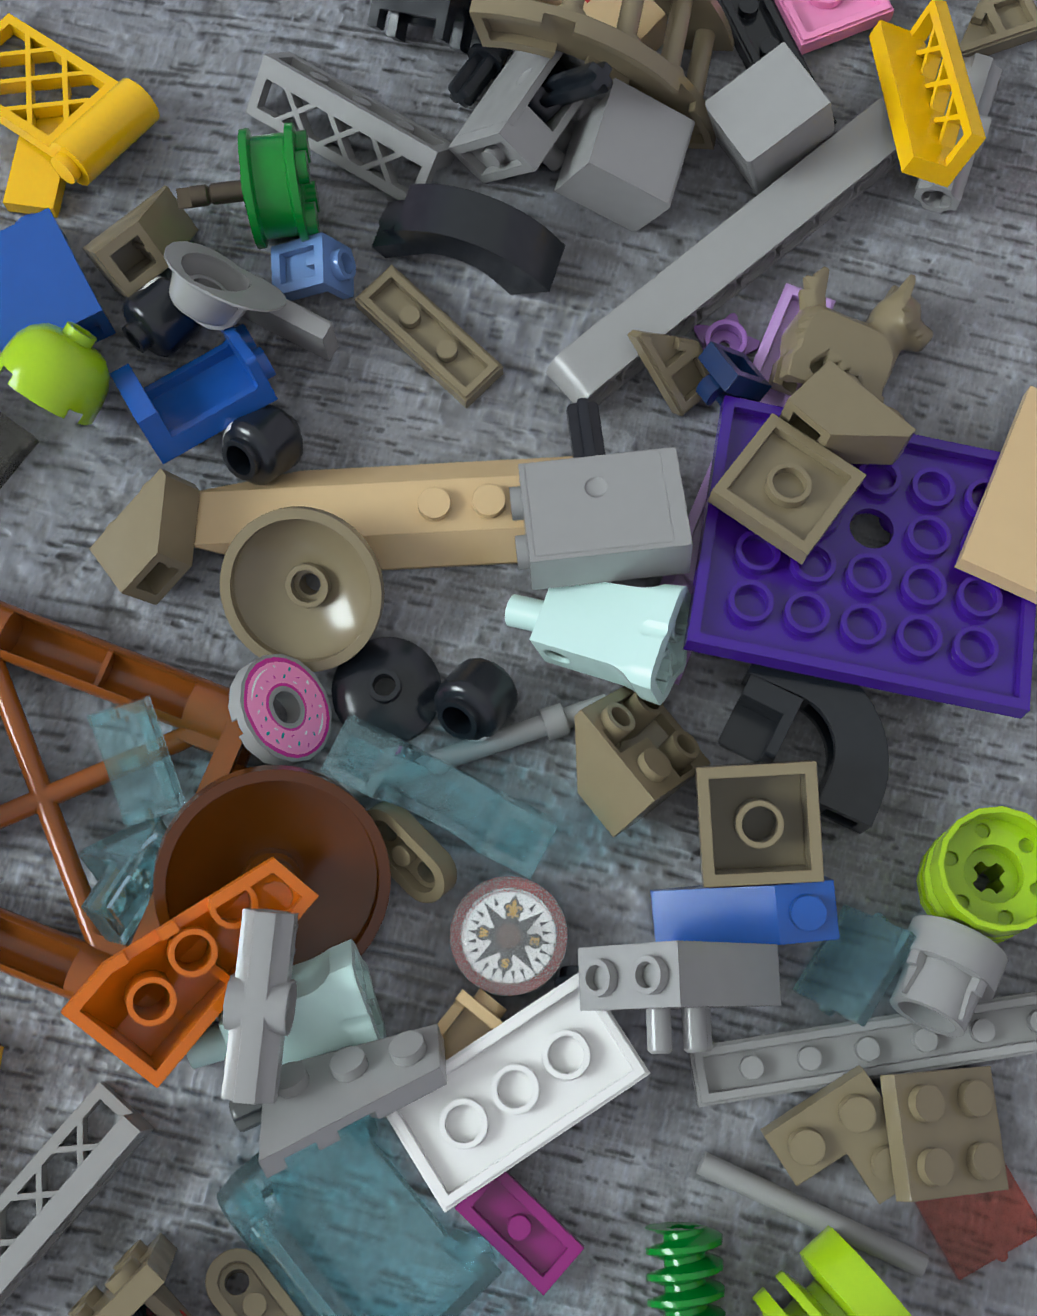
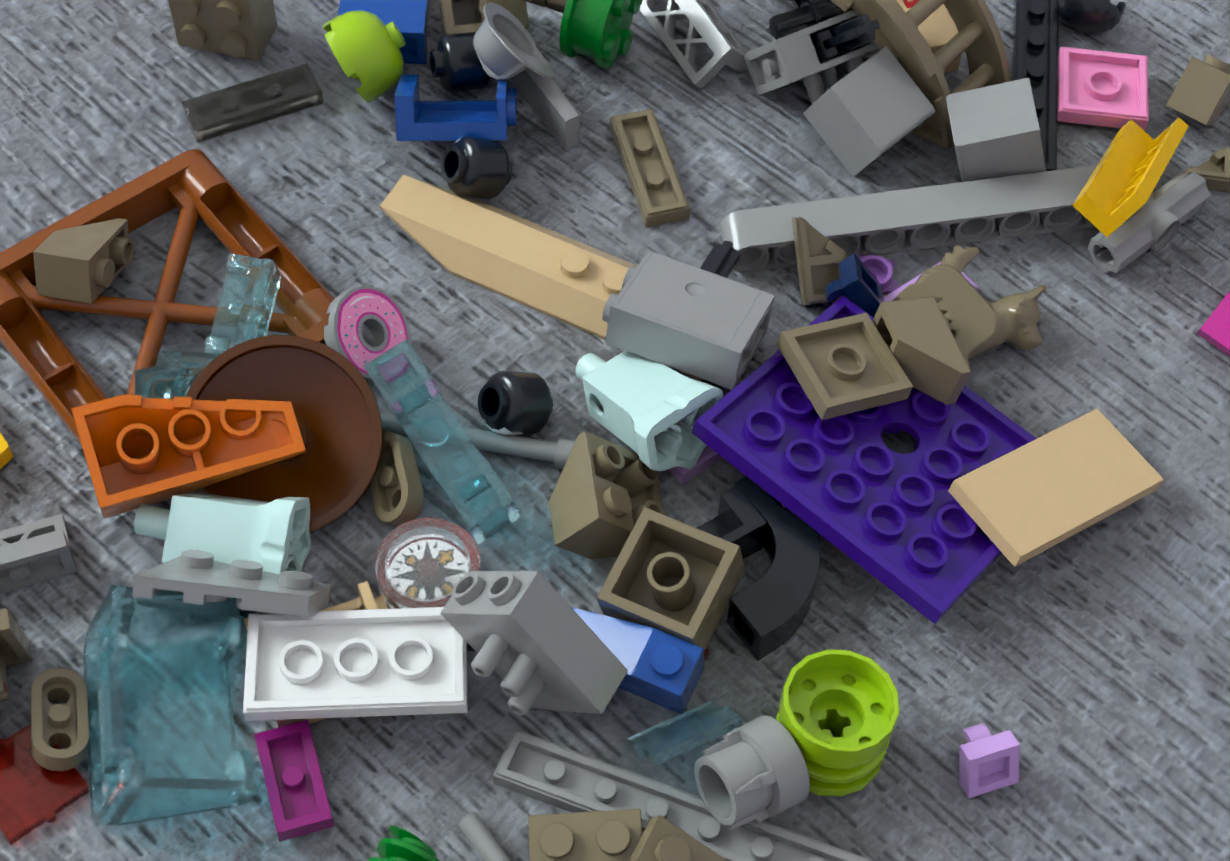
camera: 25 degrees right, 20 degrees down
dark tan slope [89,468,200,605] -> none
dark tan dish [220,506,385,672] -> none
light grey piece [221,908,299,1105] -> none
medium blue bracket [271,232,356,301] -> none
black dish [331,637,441,746] -> none
black arch [372,184,566,295] -> none

